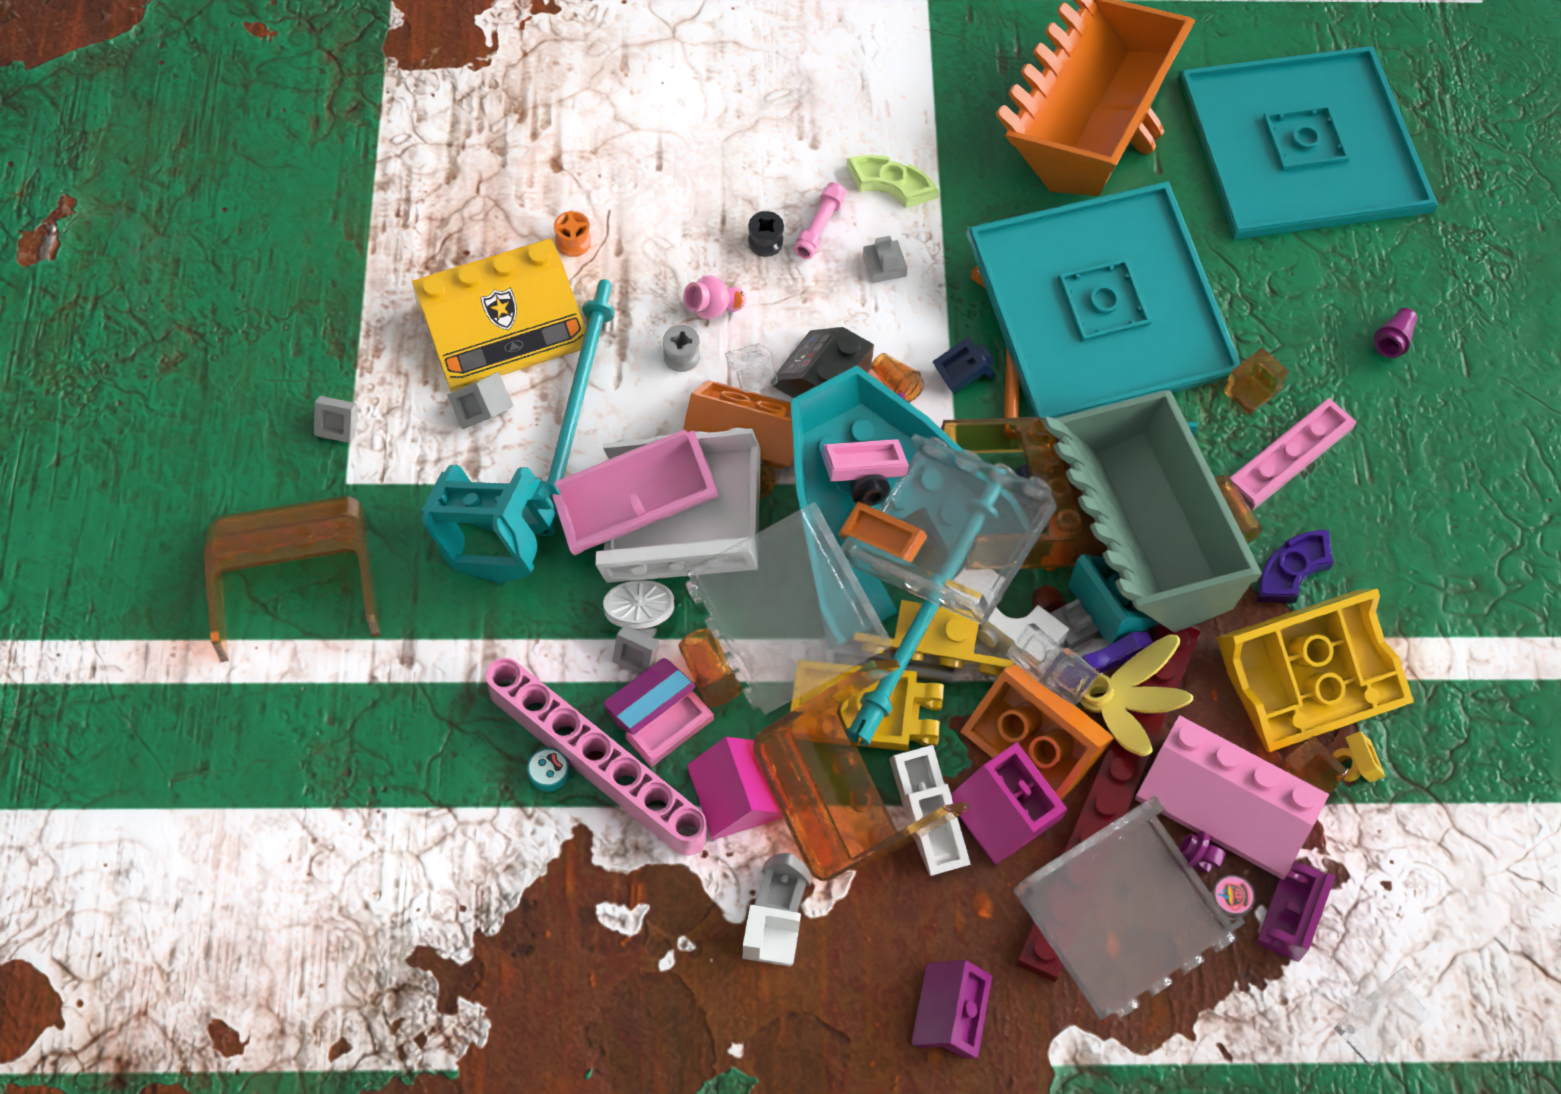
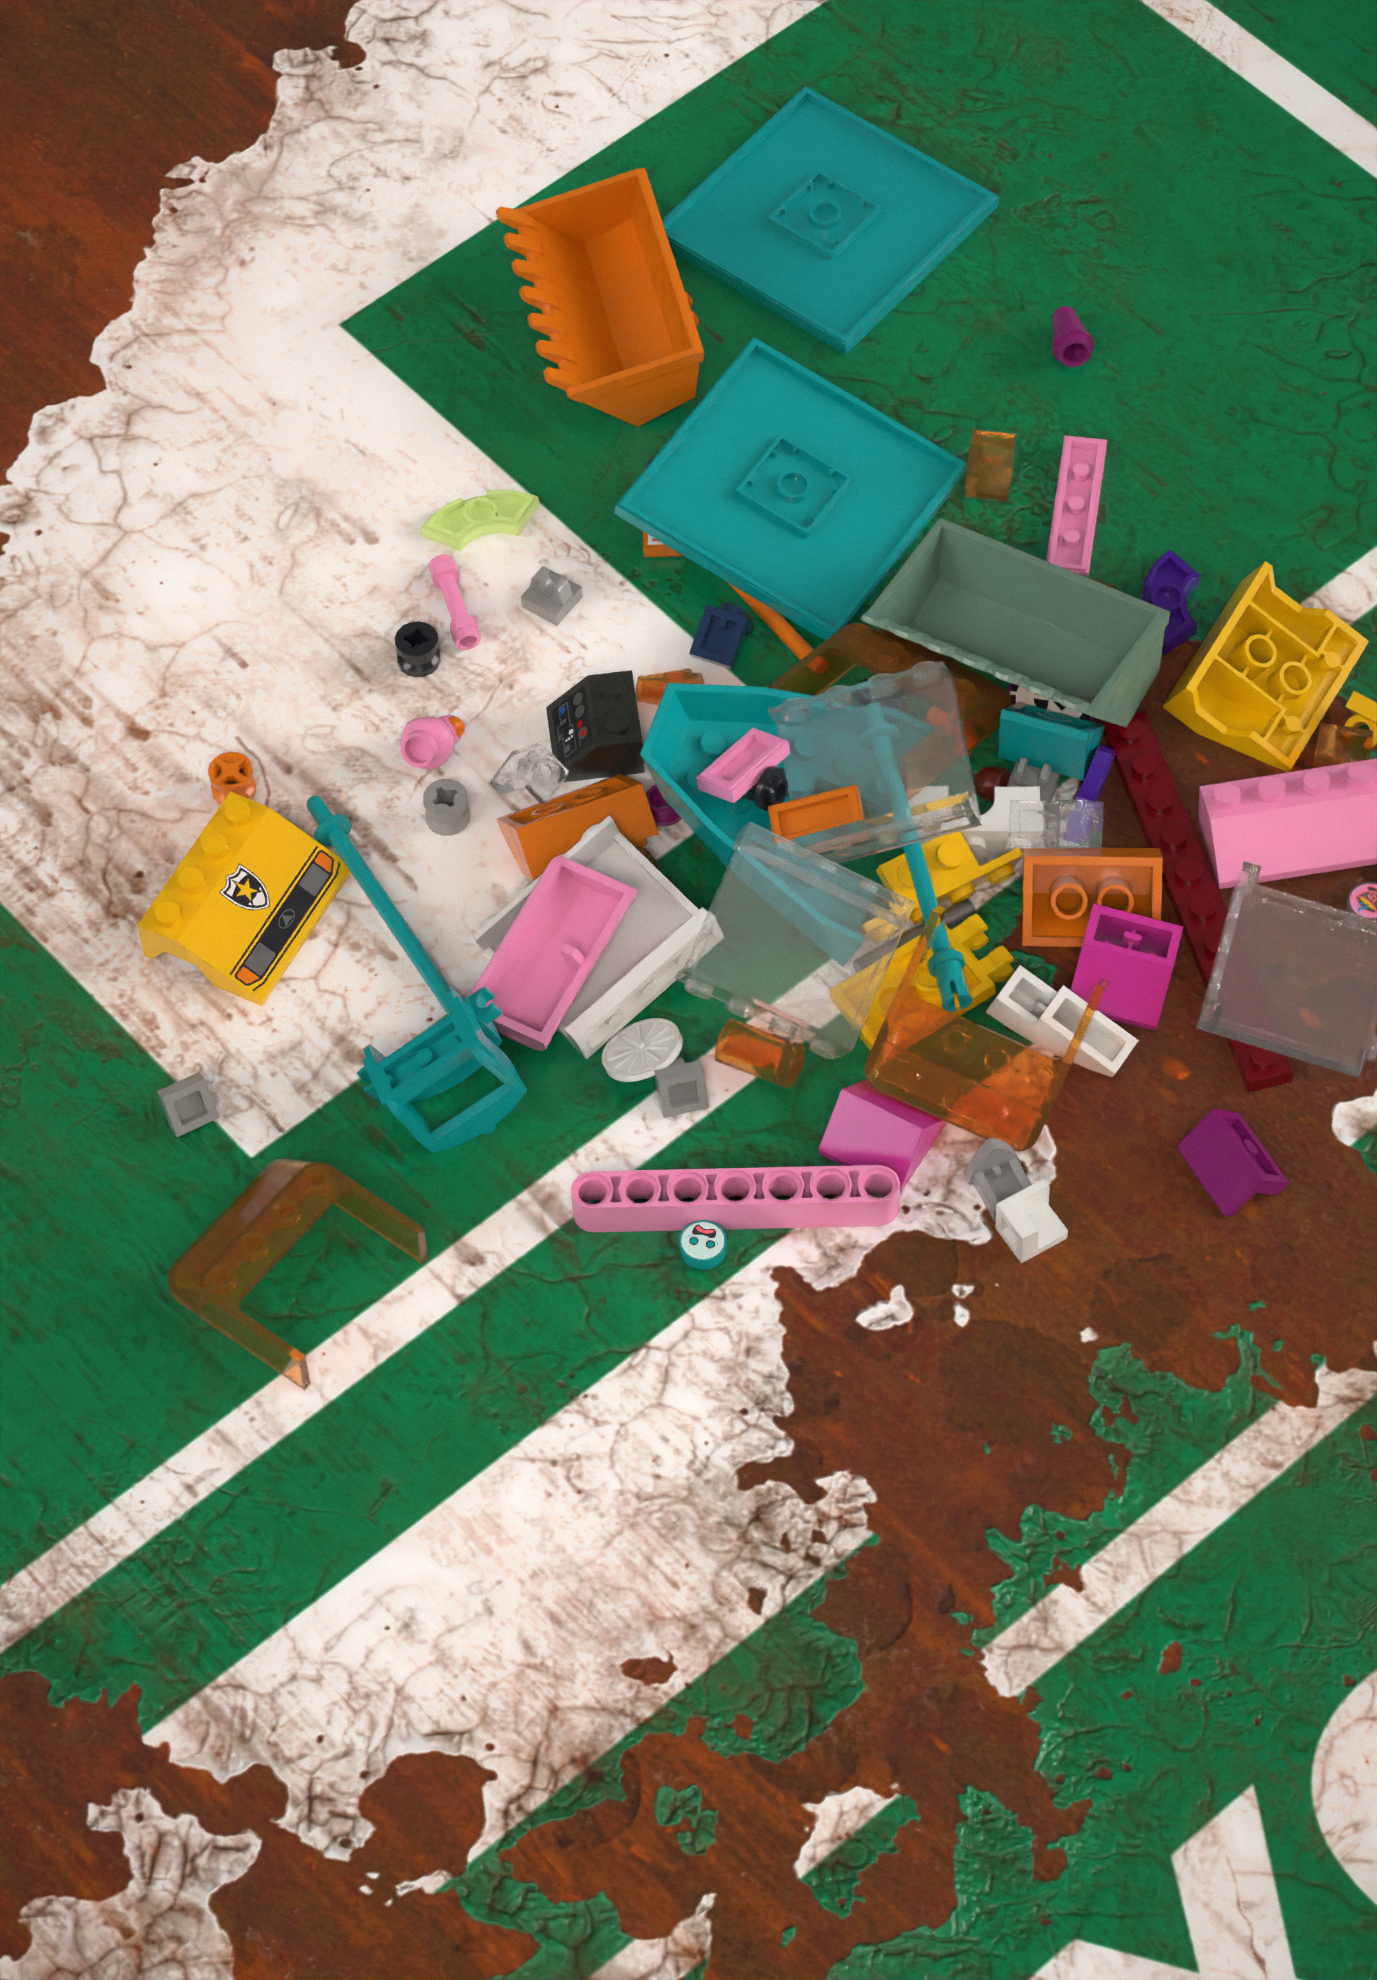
camera: 35 degrees left, 5 degrees down
light grey panel [447,372,513,429] -> none
magenta slope [603,658,696,735] -> none
bright pink tile [625,691,714,768] -> none
light yellow plant [1078,635,1193,756] -> none
magenta plate [1178,831,1226,873] -> none

